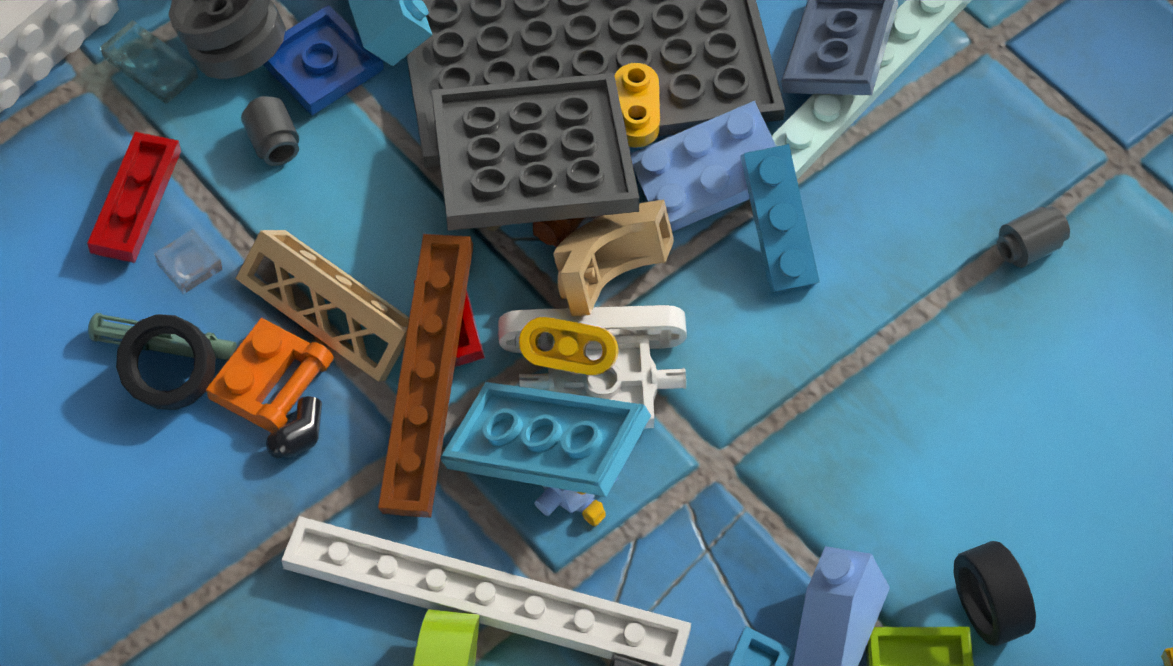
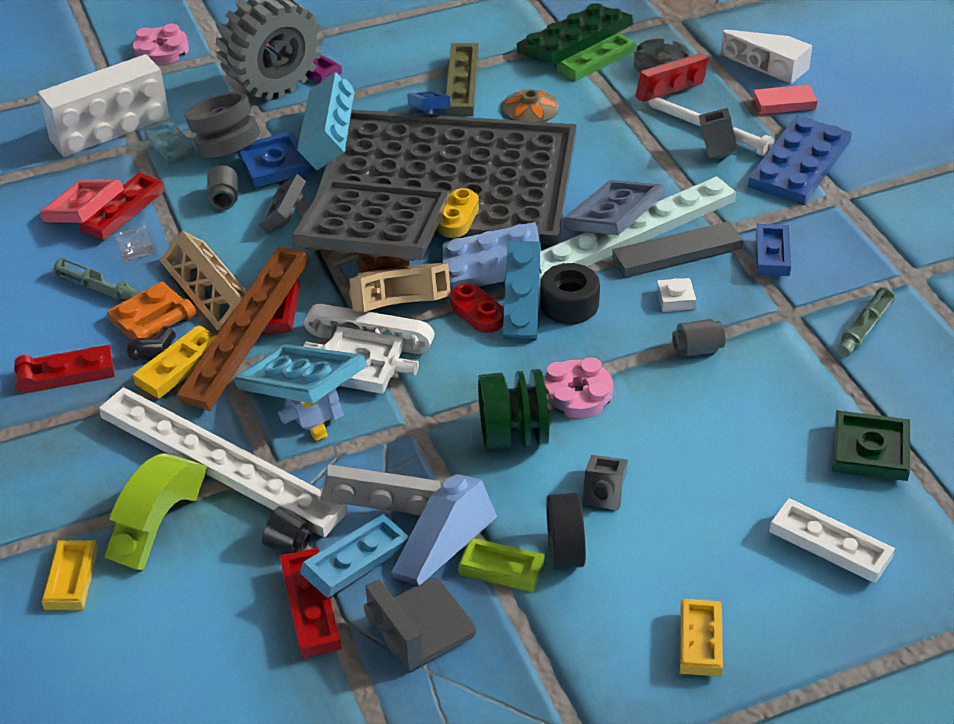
camera: 20 degrees right, 15 degrees down
black tyre [116,314,216,410] -> none
yellow plate [519,317,618,375] -> none
none -> red plate [14,344,115,393]
none -> coral tile [39,179,124,223]
none -> yellow plate [132,326,217,399]
none -> dark grey plate [259,174,306,233]
none -> light grey plate [320,464,440,515]
none -> red plate [450,283,504,333]
none -> dark green wheel [478,369,552,451]
none -> black tyre [540,263,600,324]
none -> bright pink plate [544,357,613,419]
none -> dark grey bracket [583,455,628,510]
none -> dark grey tile [612,221,743,277]
none -> white plate [657,278,696,312]
none -> blue plate [756,224,791,276]

